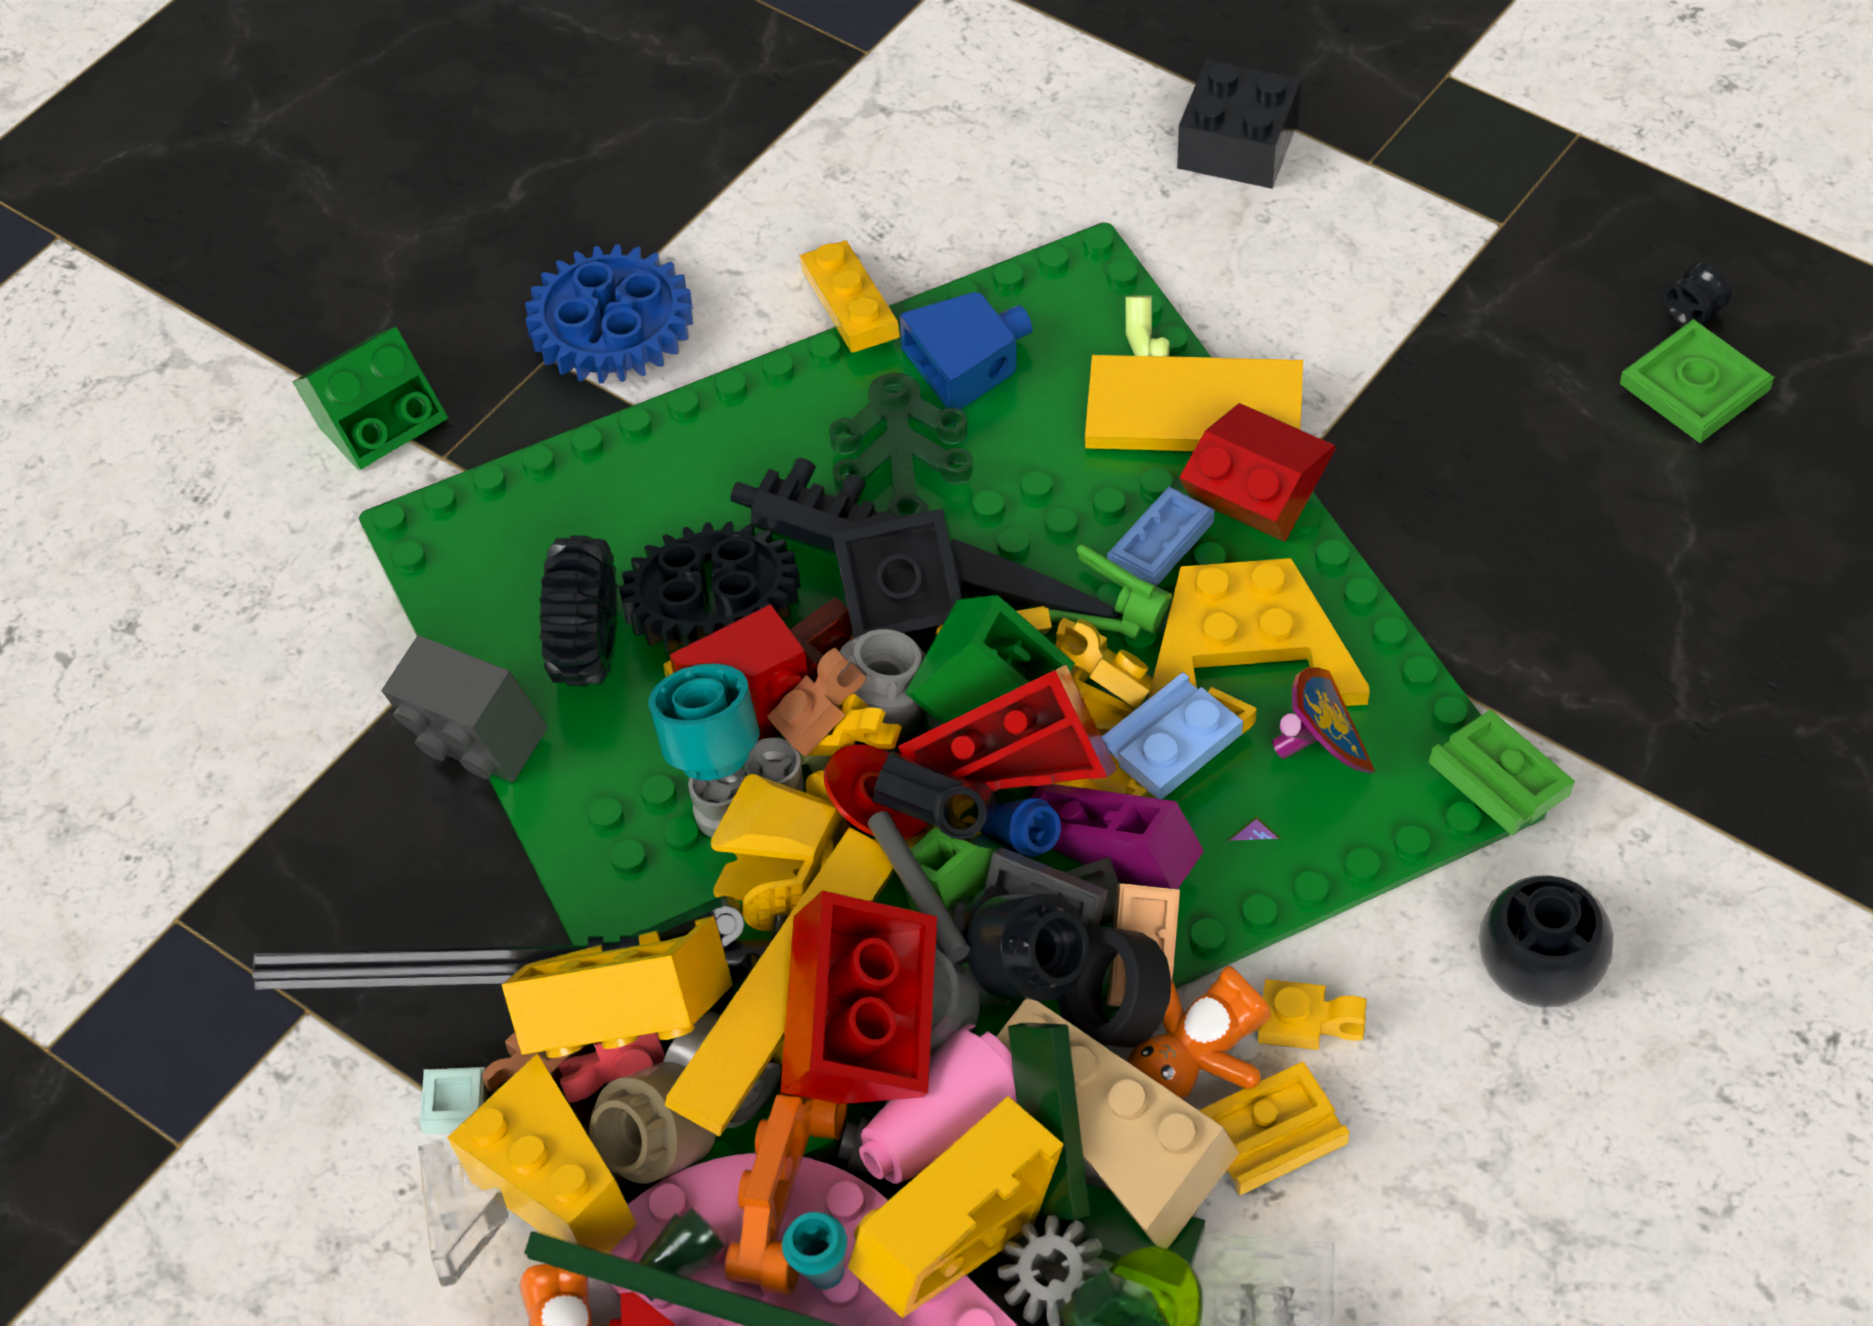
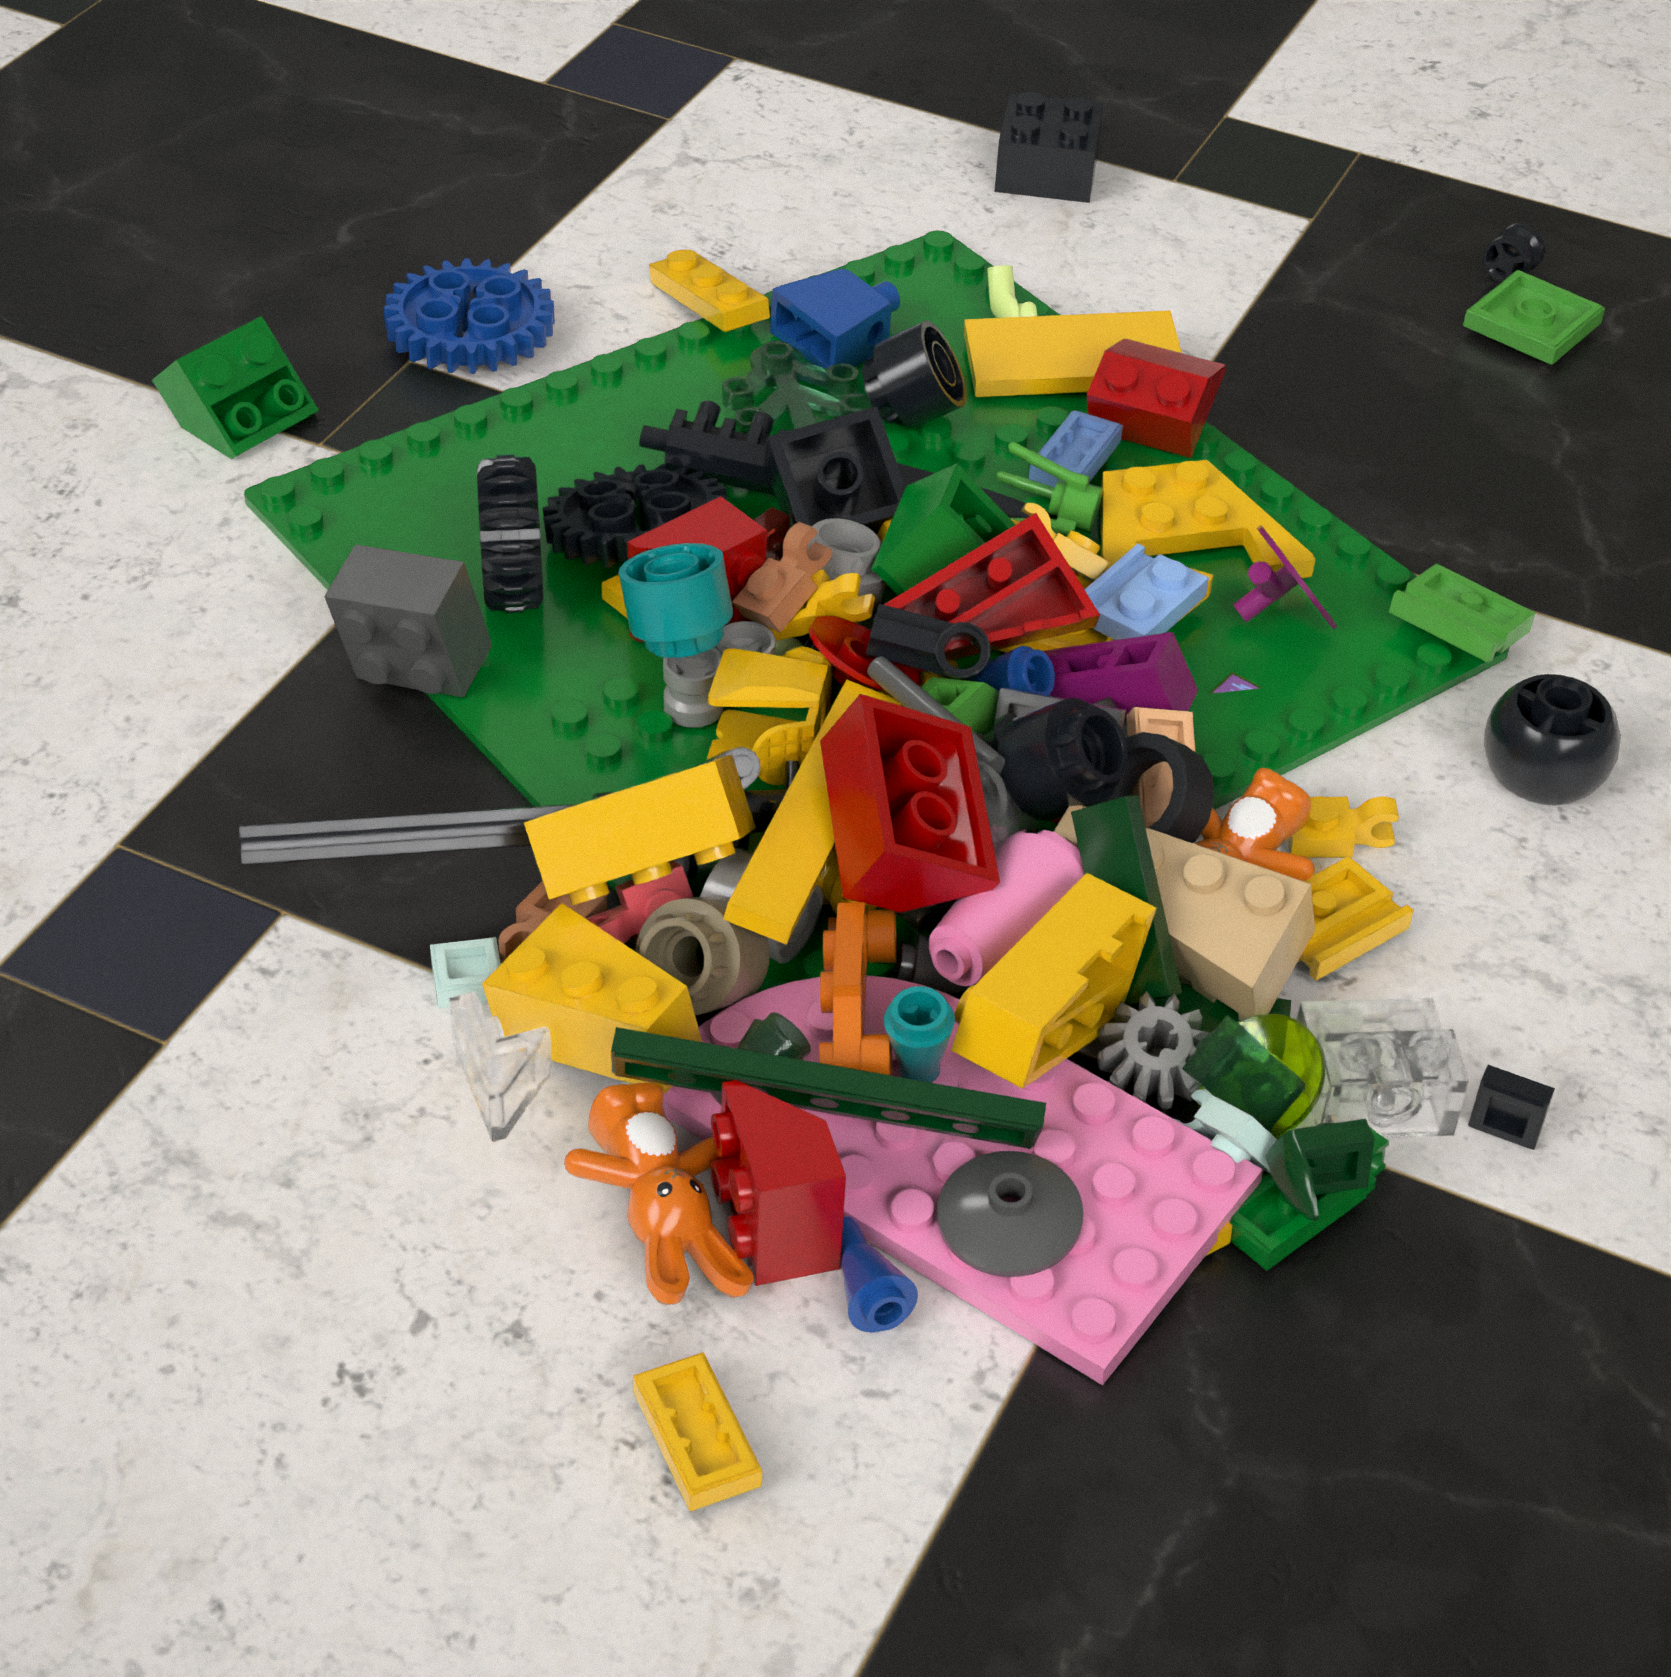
camera: 15 degrees left, 10 degrees down
none -> black piece [862,320,967,429]

